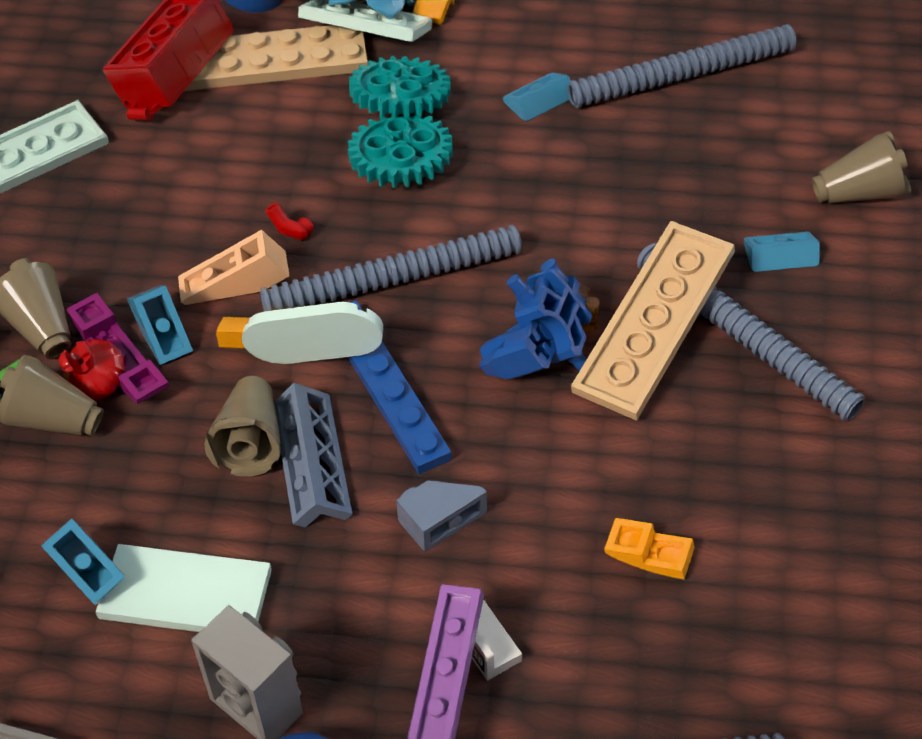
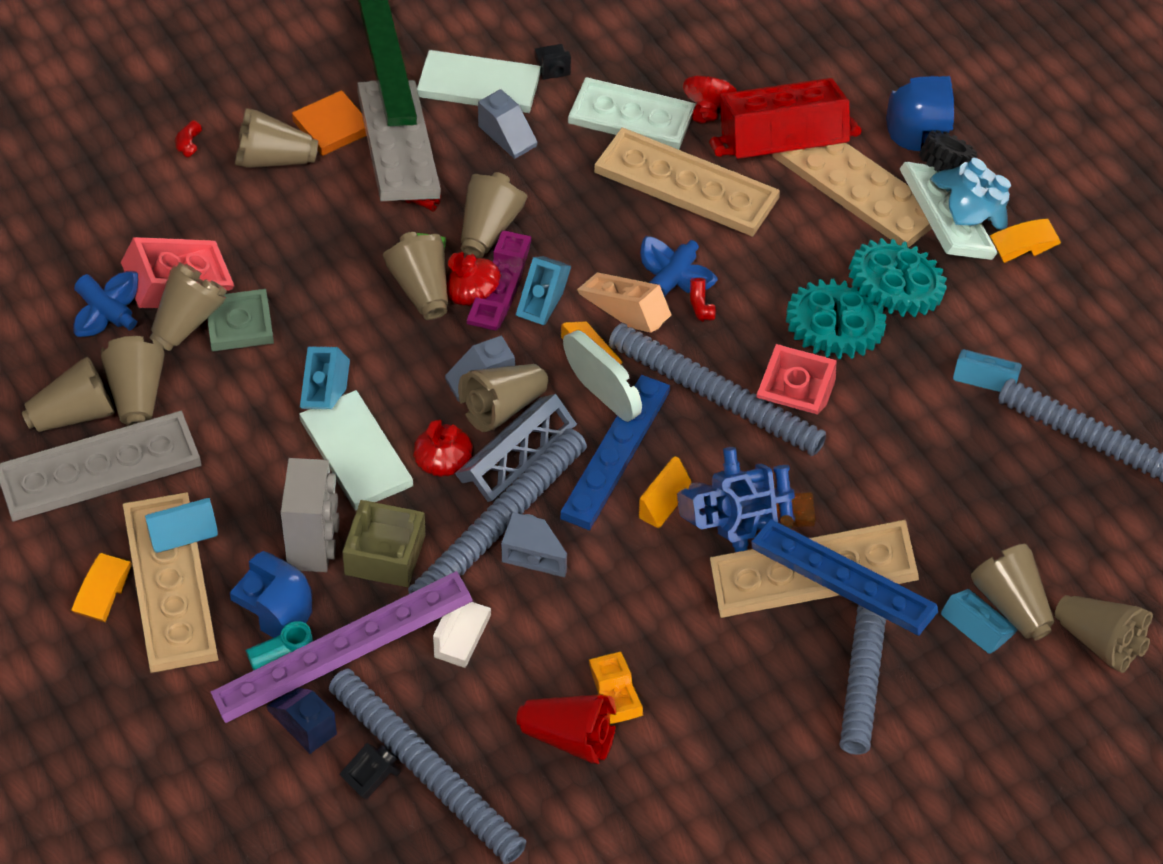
camera: 50 degrees right, 0 degrees up
none -> olive container [343,500,426,588]
none -> sand blue piece [408,428,587,594]
none -> red hair [413,420,473,477]
none -> sand blue slope [445,335,515,402]
none -> red cone [516,694,616,764]
none -> tan plate [594,127,780,237]
none -> light orange slope [639,456,692,528]
none -> blue plant [640,236,718,297]
none -> red hair [683,75,737,124]
none -> blue plate [751,519,938,636]
none -> coral slope [757,344,837,415]
none -> dark tan cone [971,544,1054,641]

